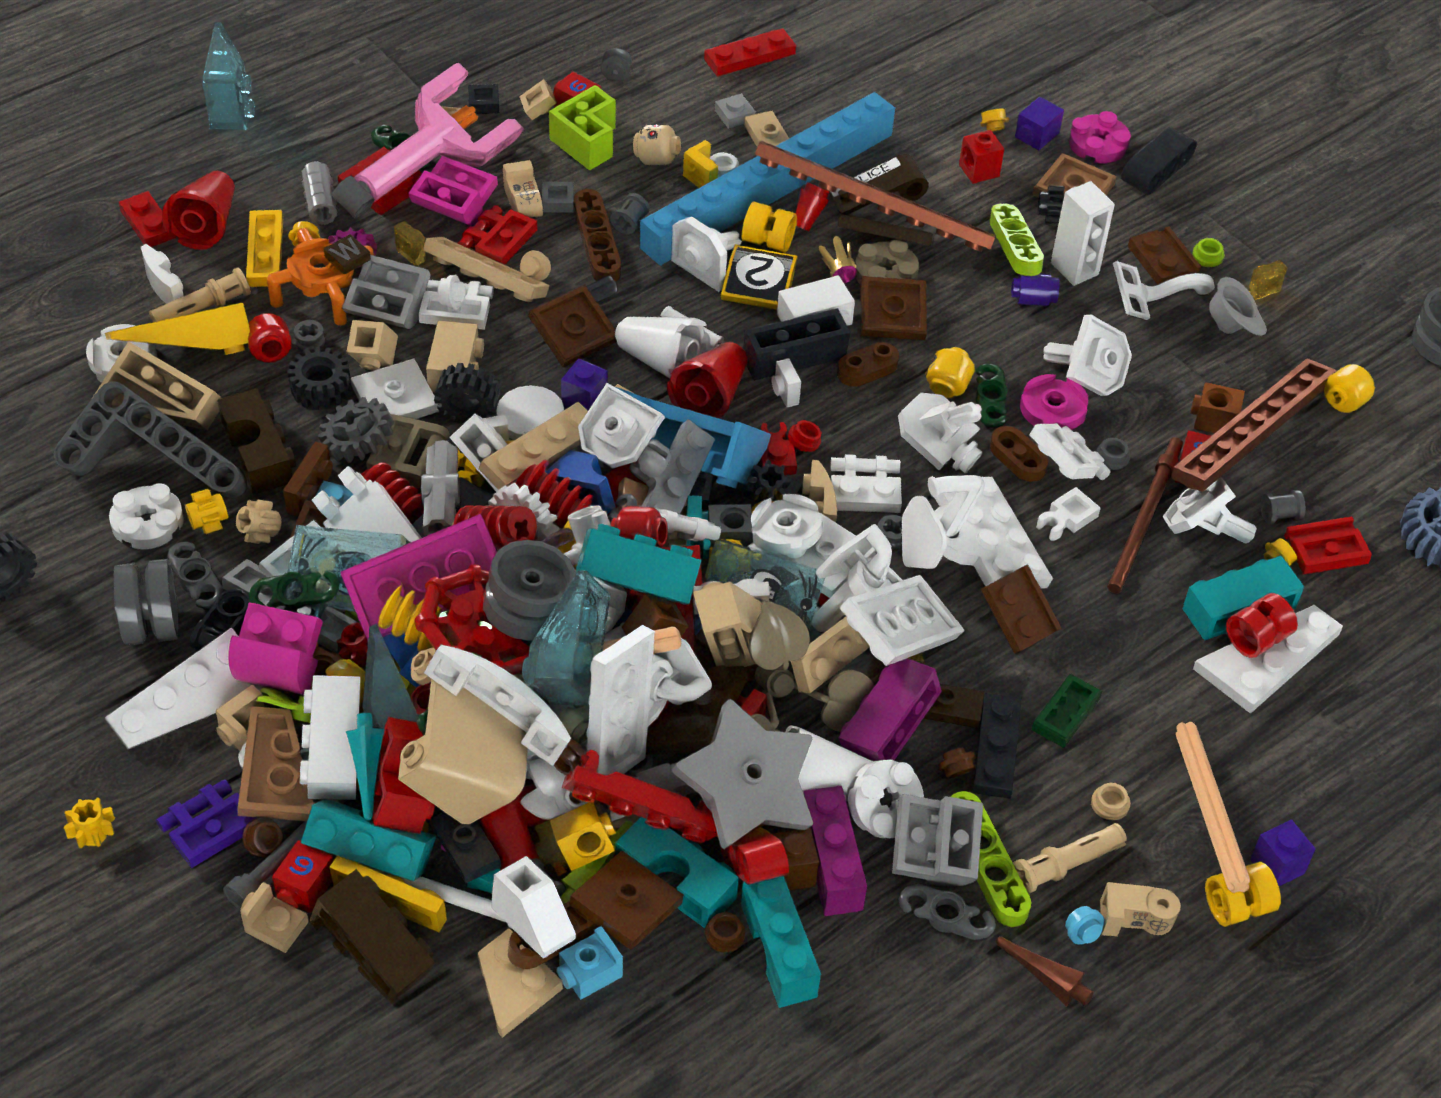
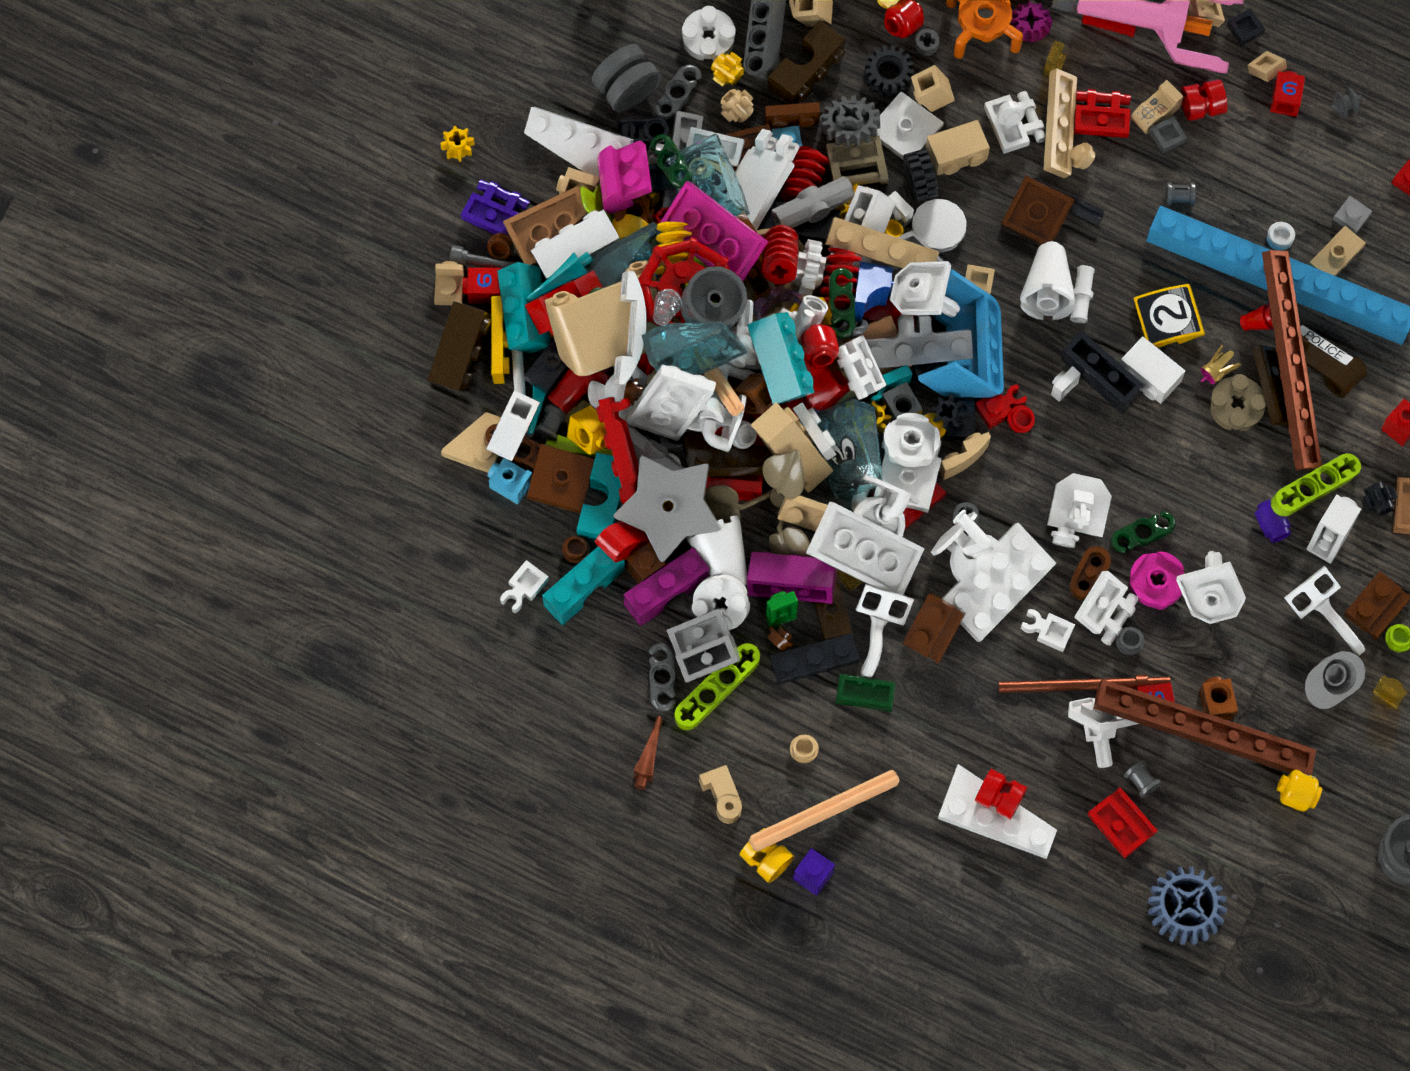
camera: 65 degrees right, 20 degrees up
dark brown tile [324,234,371,274] -> none
light grey brick [342,255,431,329] -> none
dark pink brick [409,156,498,225] -> none
lime brick [549,85,616,170] -> none
dark purple brick [561,358,608,411] -> none
reddish brown beam [574,189,621,282] -> none
tan head [633,125,681,165] -> none
red cone [667,342,748,419] -> none
white piece [671,216,742,292] -> none
yellow bracket [683,140,718,188] -> none
yellow wheel [741,201,797,253] -> none
white plate [831,454,902,513] -> none
reddish brown plate [837,342,899,387] -> none
reddish brown plate [860,276,927,340] -> none
yellow head [926,347,975,398] -> none
tan pin [1013,823,1127,894] -> none
medium azure plate [1065,906,1105,945] -> none
teal brick [1182,556,1304,641] -> none
yellow plate [1264,538,1297,567] -> none
none -> white plate [500,560,549,613]
none -> clear cone [653,289,682,326]
none -> green plate [766,591,798,628]
none -> dark green piece [829,268,855,338]
none -> white piece [856,584,914,678]
none -> red wheel [1181,79,1228,121]

